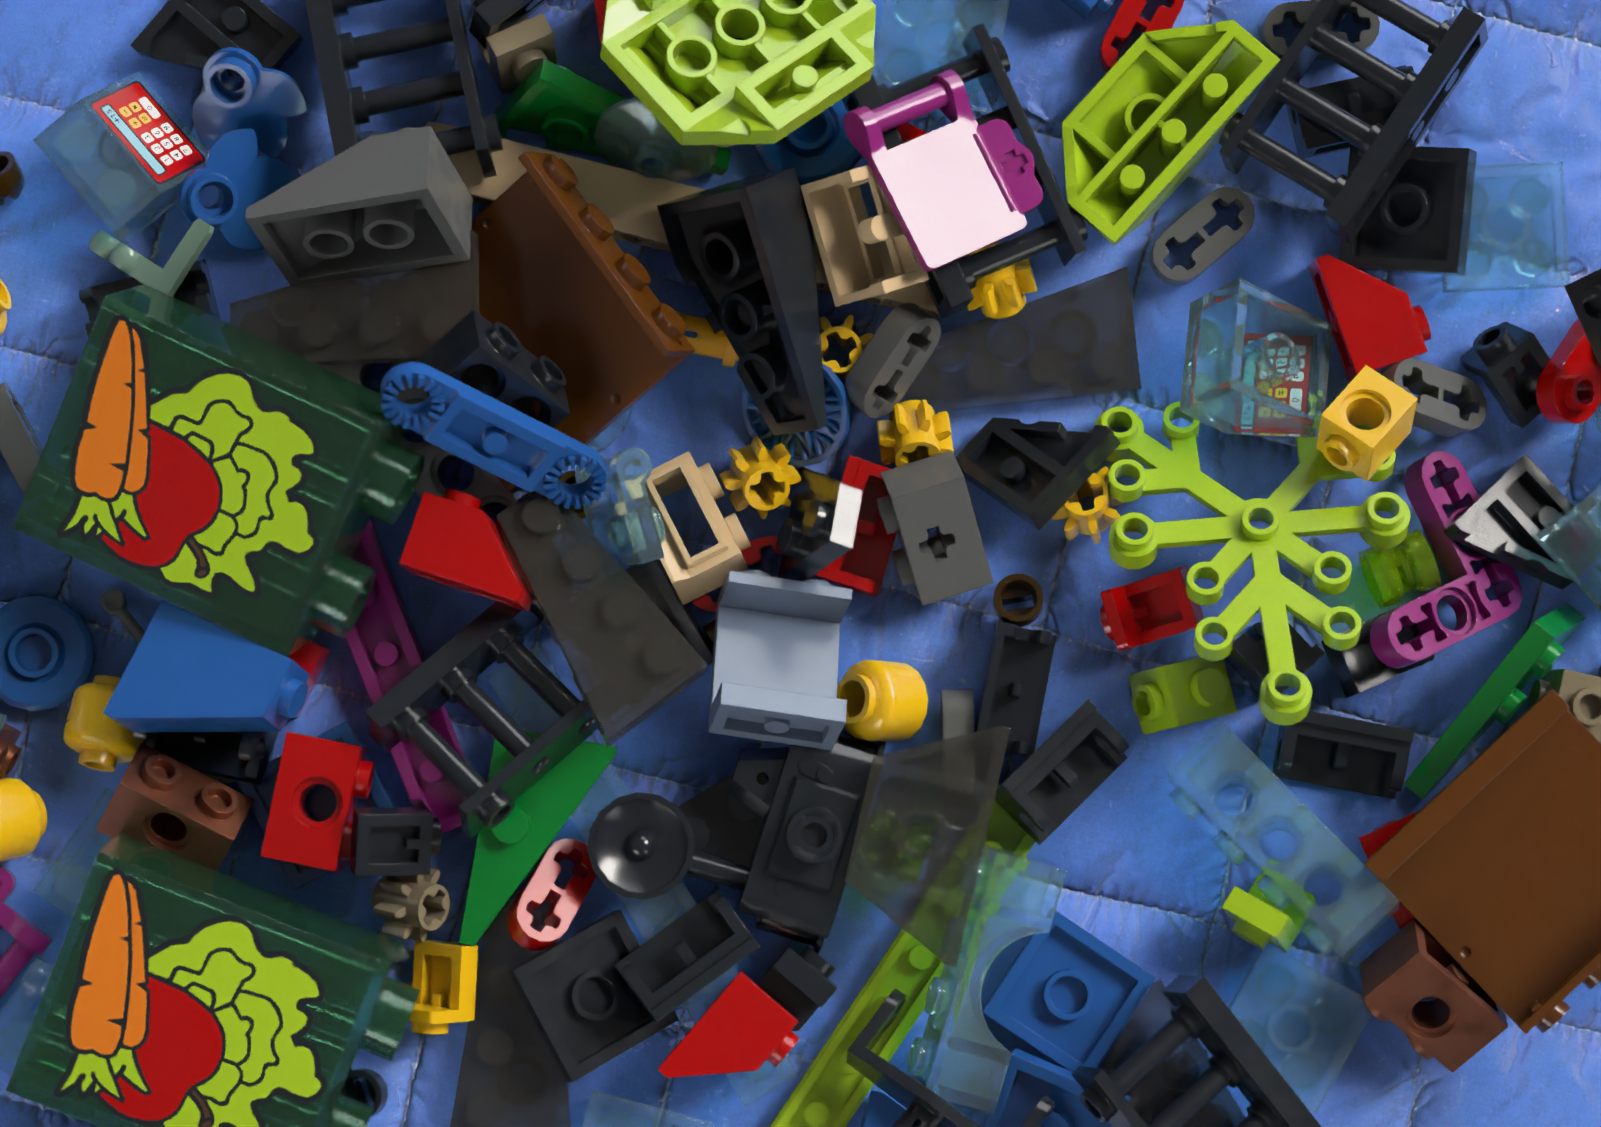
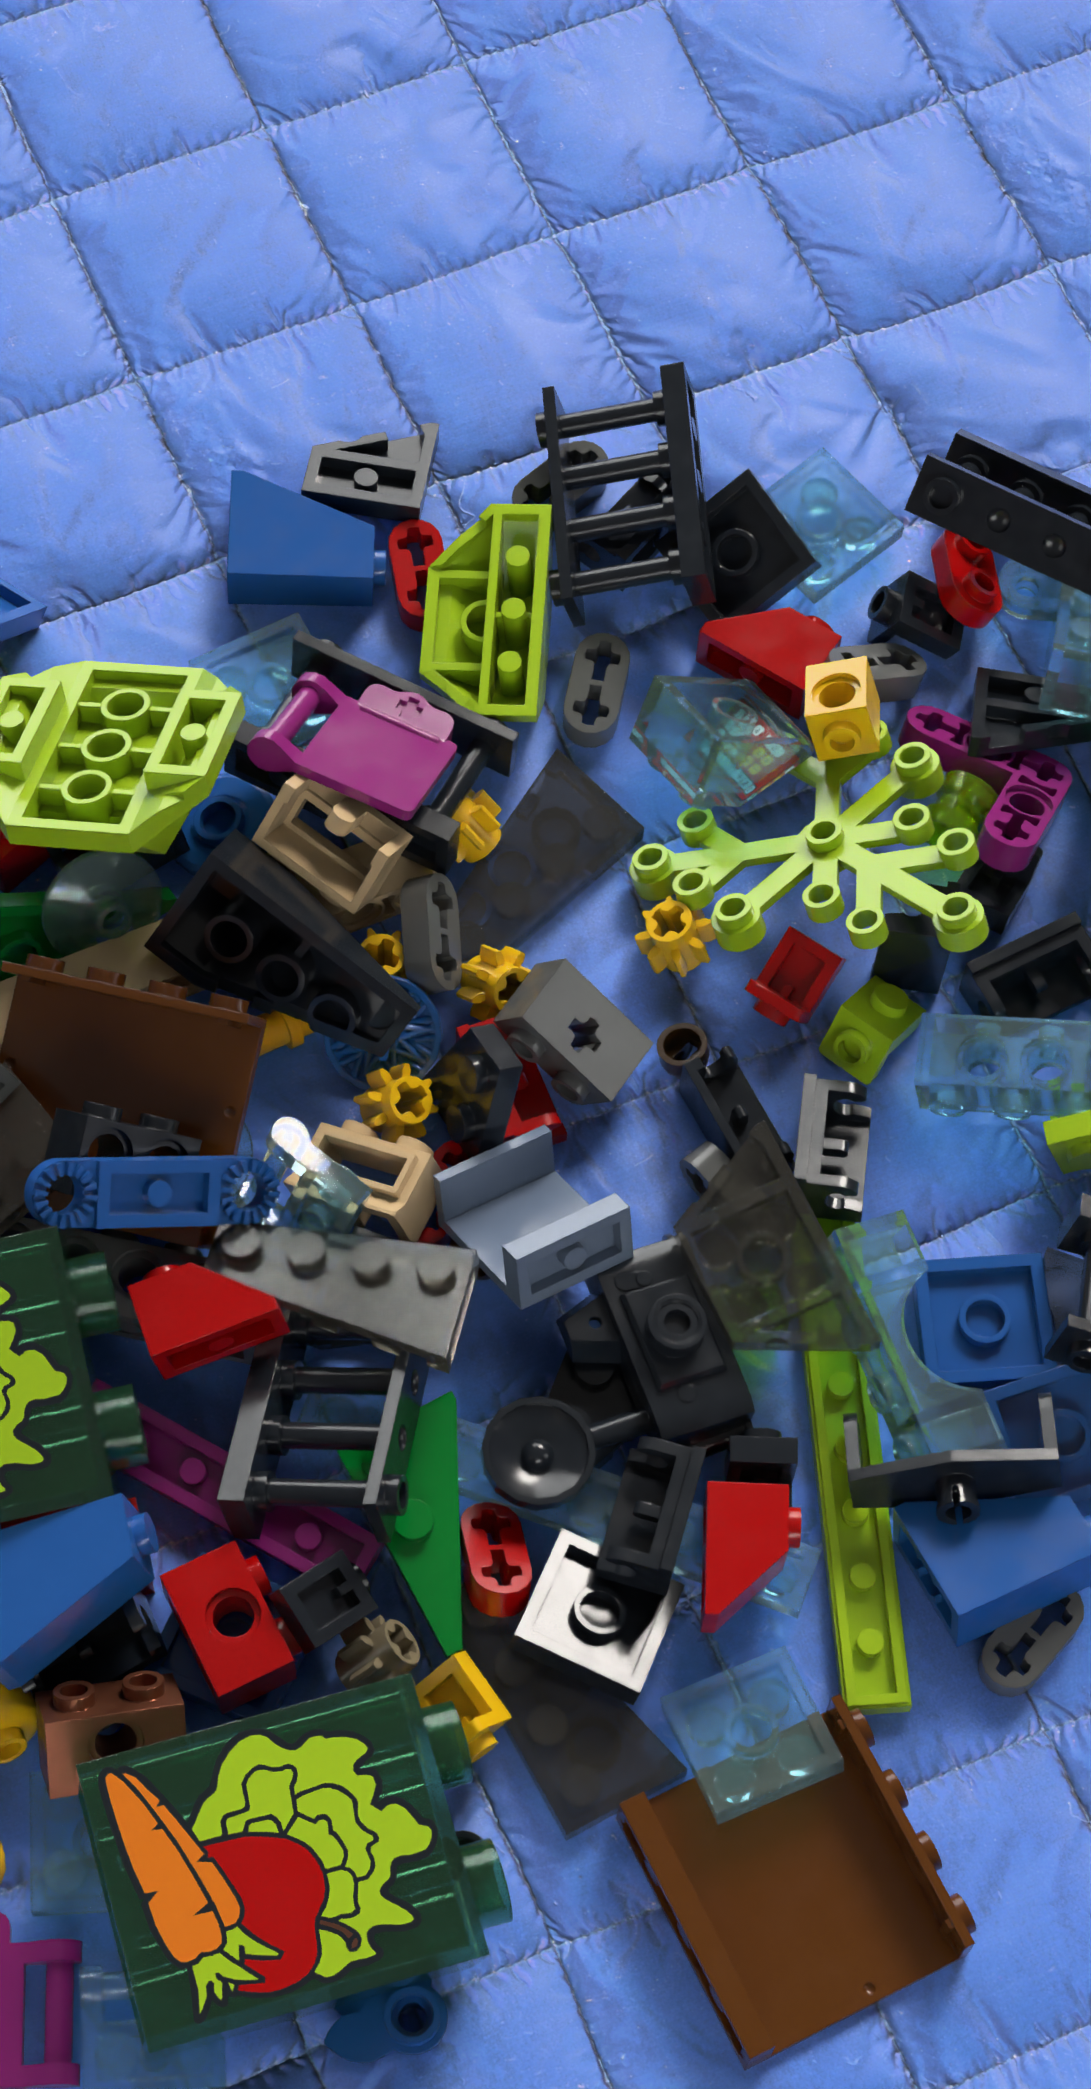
camera: 40 degrees left, 20 degrees down
yellow head [837,660,928,742] -> none
black wing [955,417,1121,531] -> none

